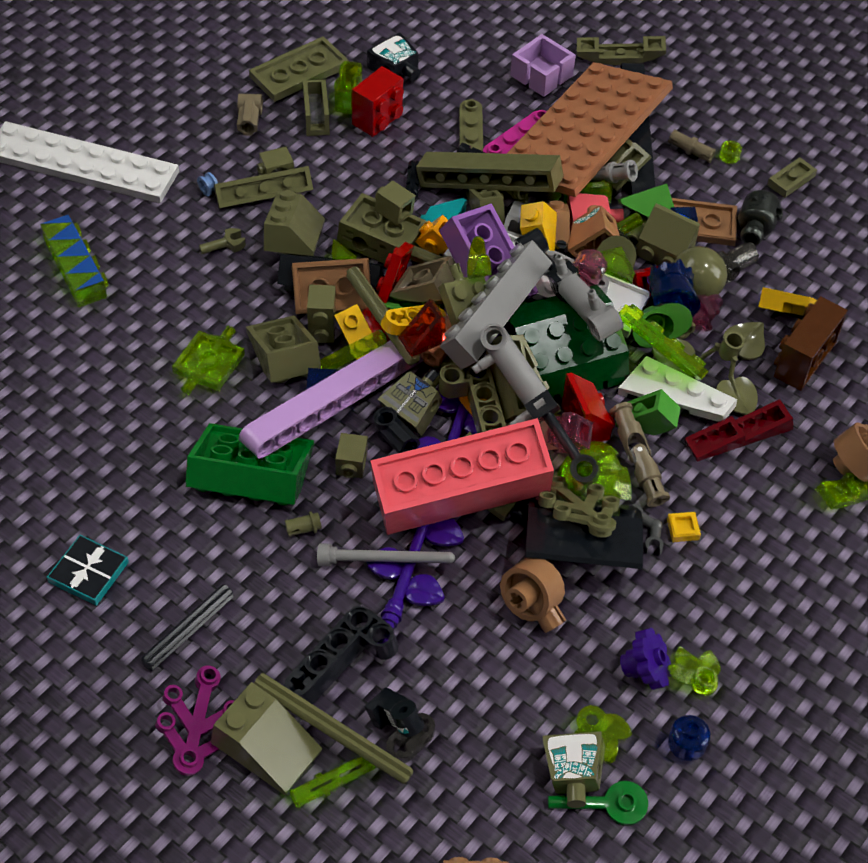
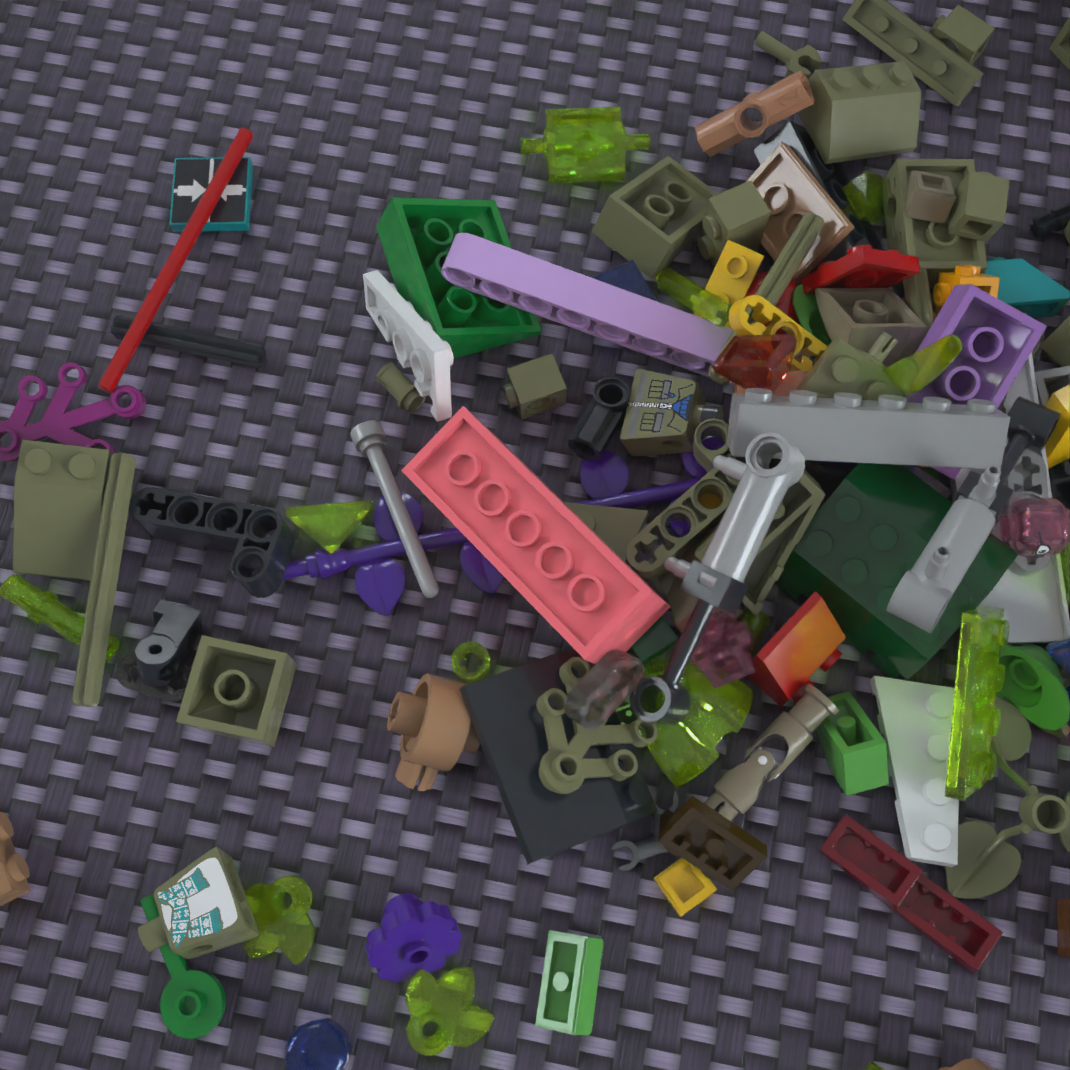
camera: 65 degrees right, 20 degrees up
none -> red piece [97,128,254,394]
none -> olive slope [176,635,297,747]
none -> clear neon green slope [285,500,375,554]
none -> white wing [363,270,454,422]
none -> clear neon green bush [451,641,491,683]
none -> bright green slope [535,930,603,1035]
none -> clear smoke beam [565,649,643,729]
none -> dark brown bracket [658,796,767,890]
none -> nougat piece [695,70,815,157]
none -> dark tan slope [906,170,956,223]

